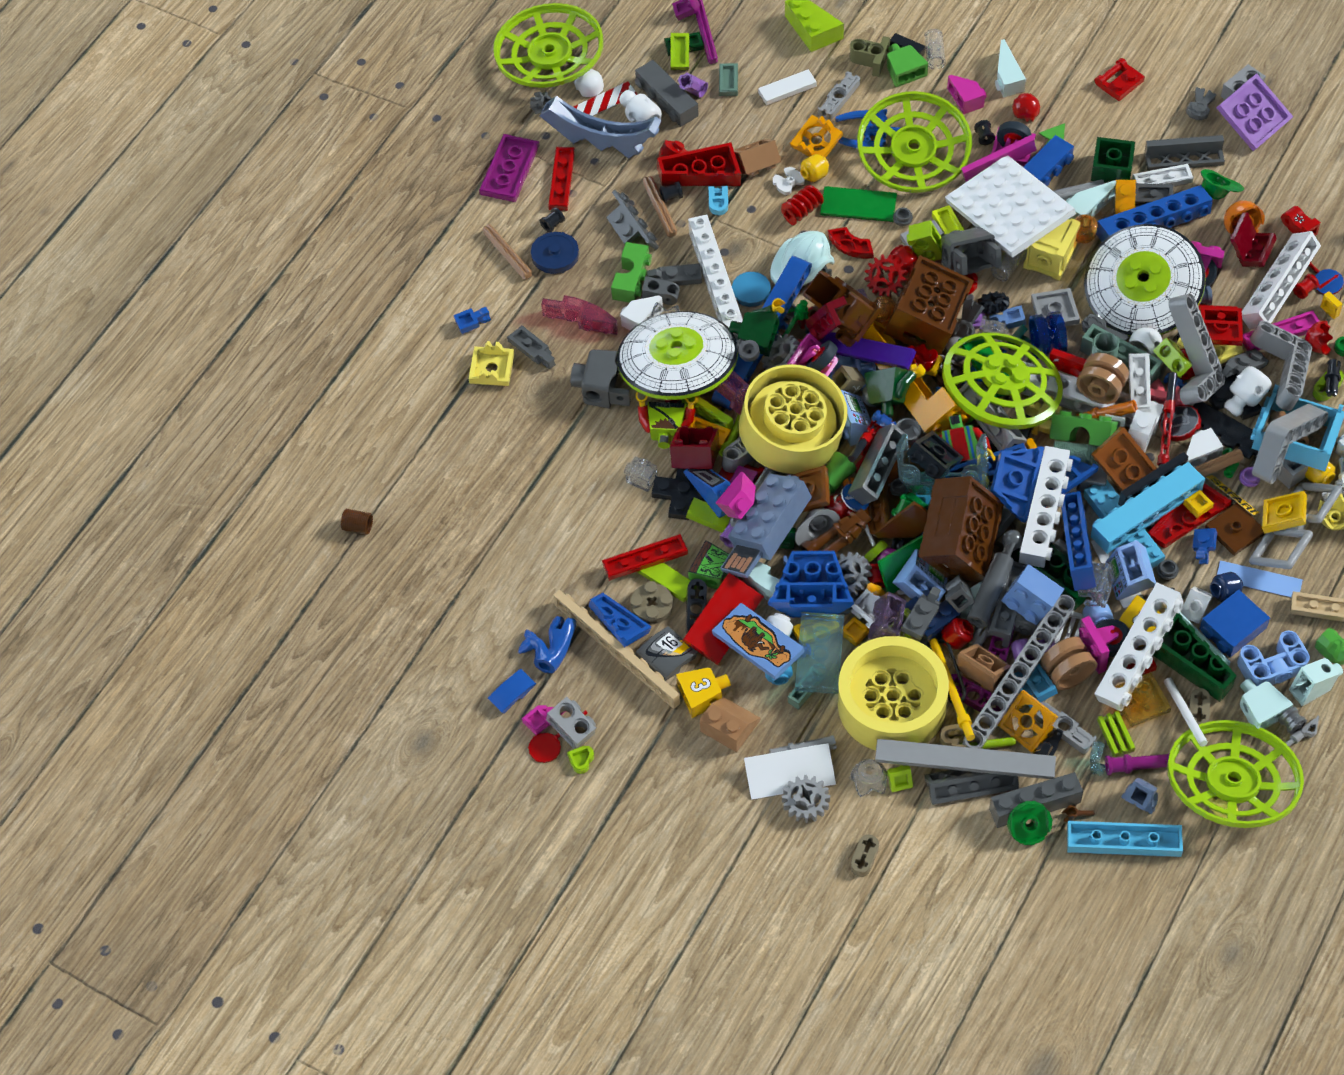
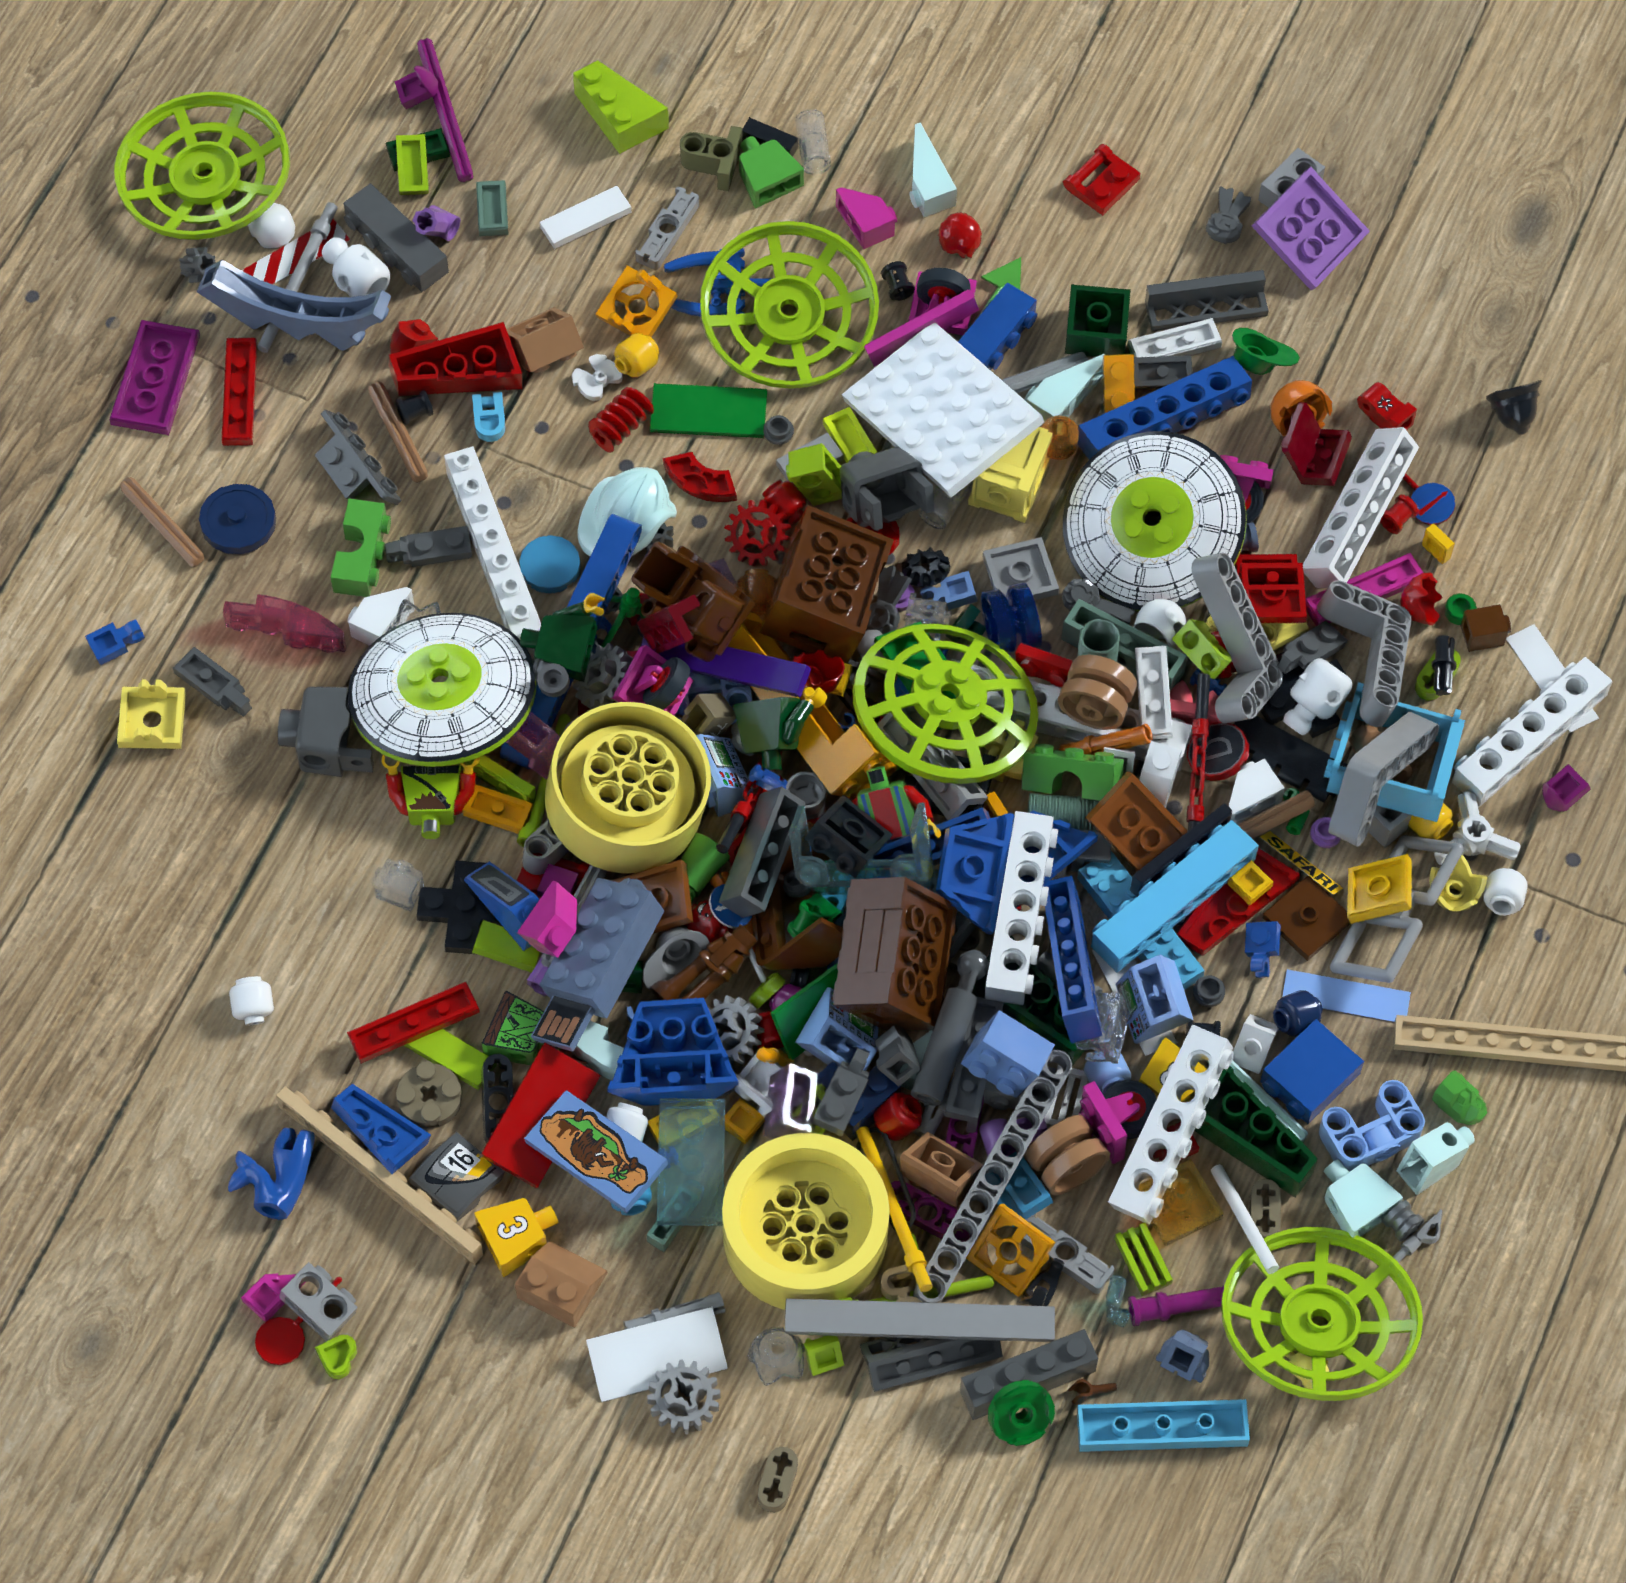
camera: 10 degrees left, 5 degrees up
blue slope [488,669,536,714] -> none
black bush [539,208,565,233] -> none
dark grey leg [641,276,680,305] -> none
dark red container [670,426,720,469] -> none
none -> white head [229,976,274,1026]
none -> light grey bar [257,202,338,353]

